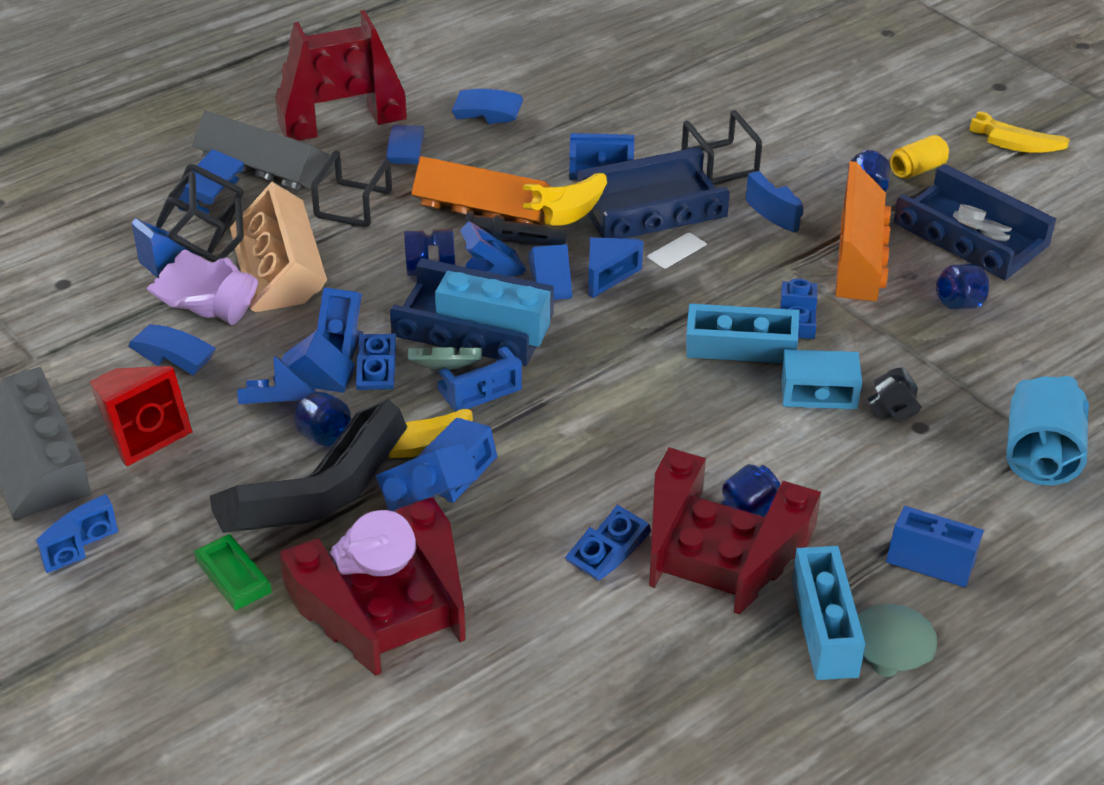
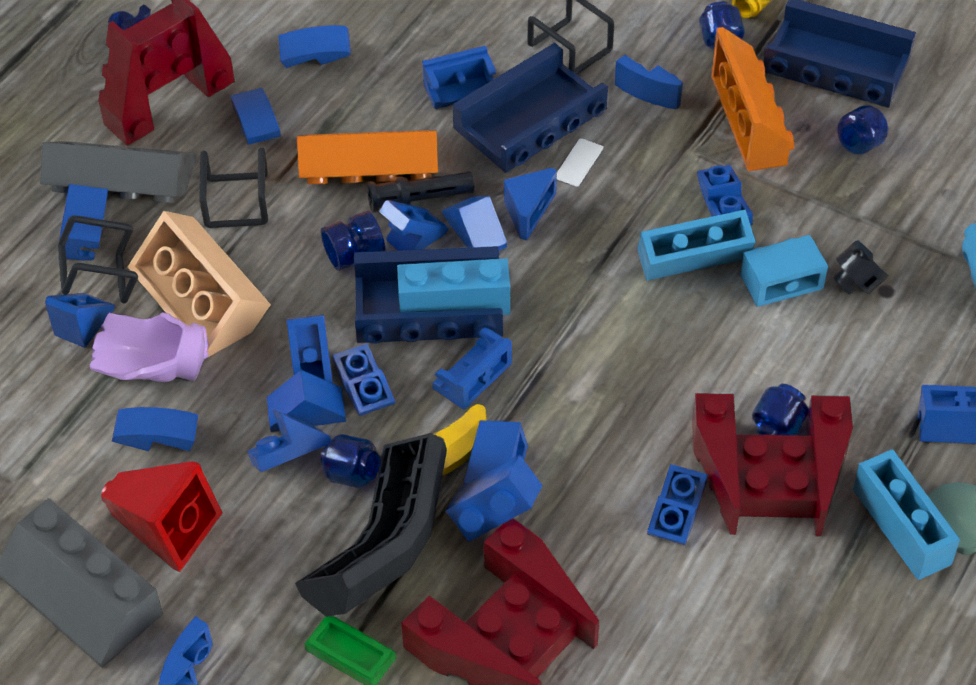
camera: 20 degrees left, 10 degrees up
black piece [168,171,244,262] -> none
lavender hair [329,510,416,576] -> none
sand green dish [408,348,482,370] -> none
yellow piece [523,173,607,226] -> none
light grey plate [953,204,1012,241] -> none

